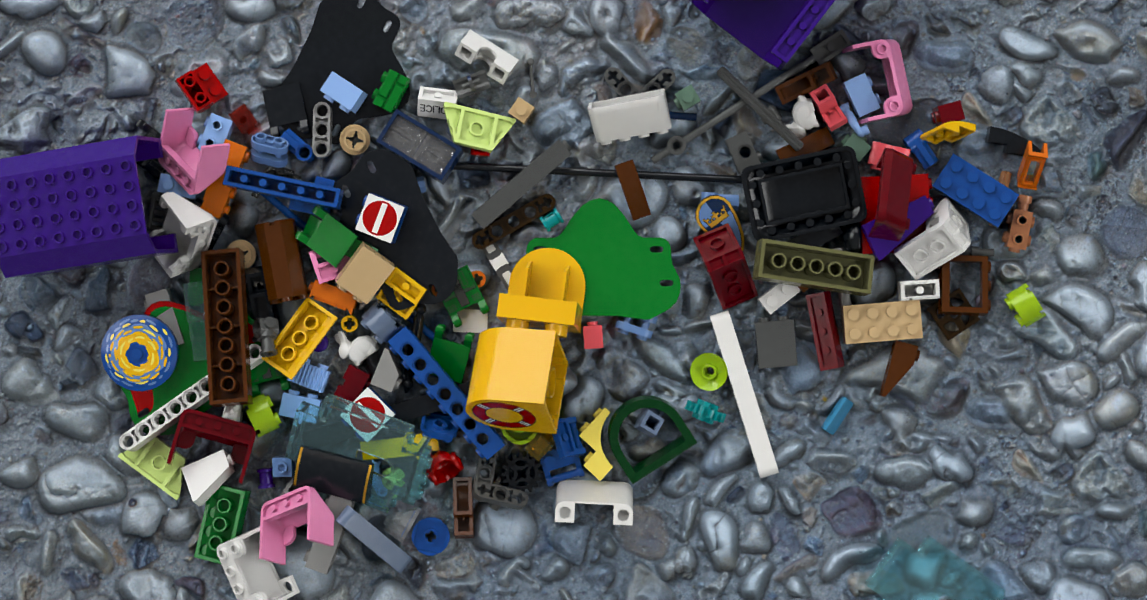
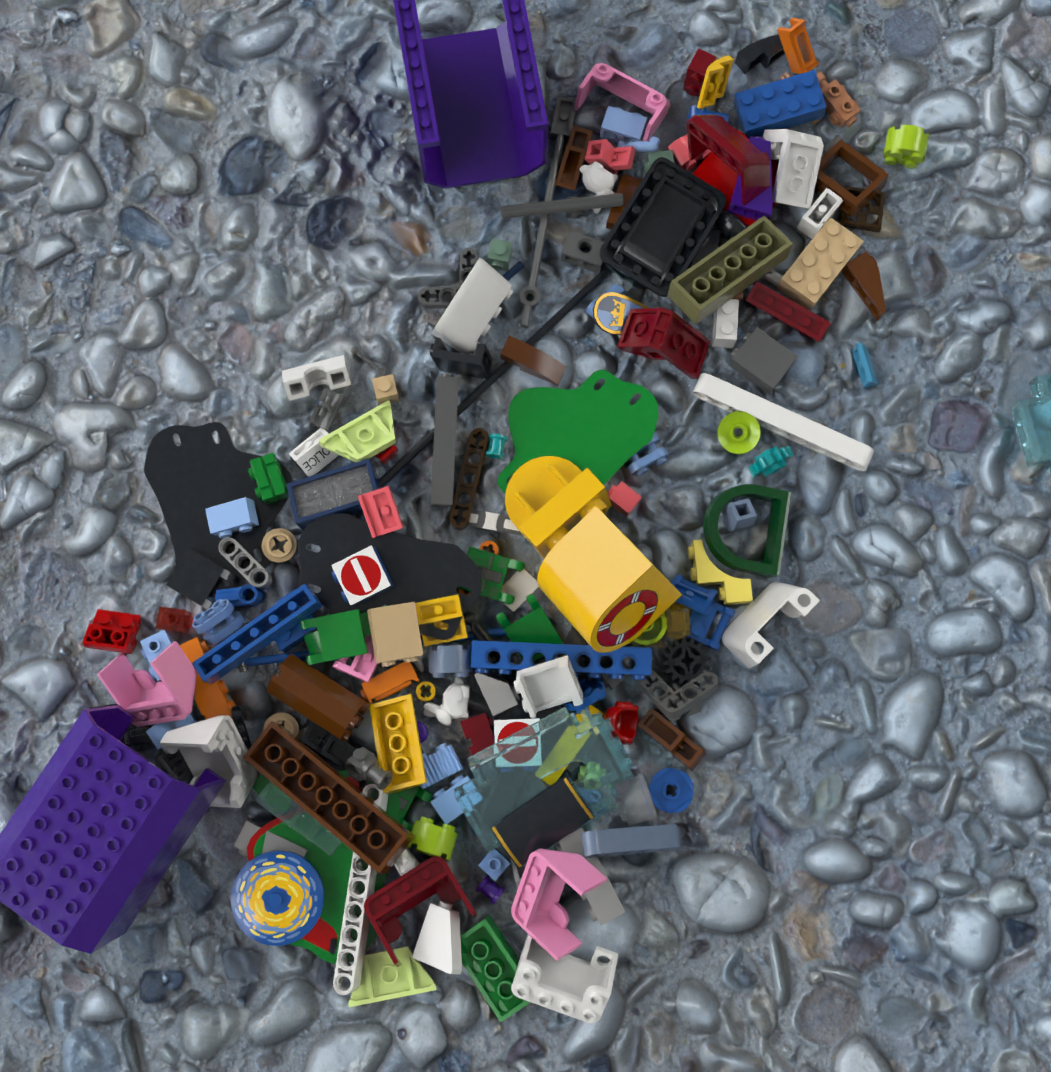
camera: 45 degrees left, 10 degrees down
none -> coral plate [358,486,404,538]
none -> black panel [430,337,493,379]
none -> white panel [514,655,583,719]

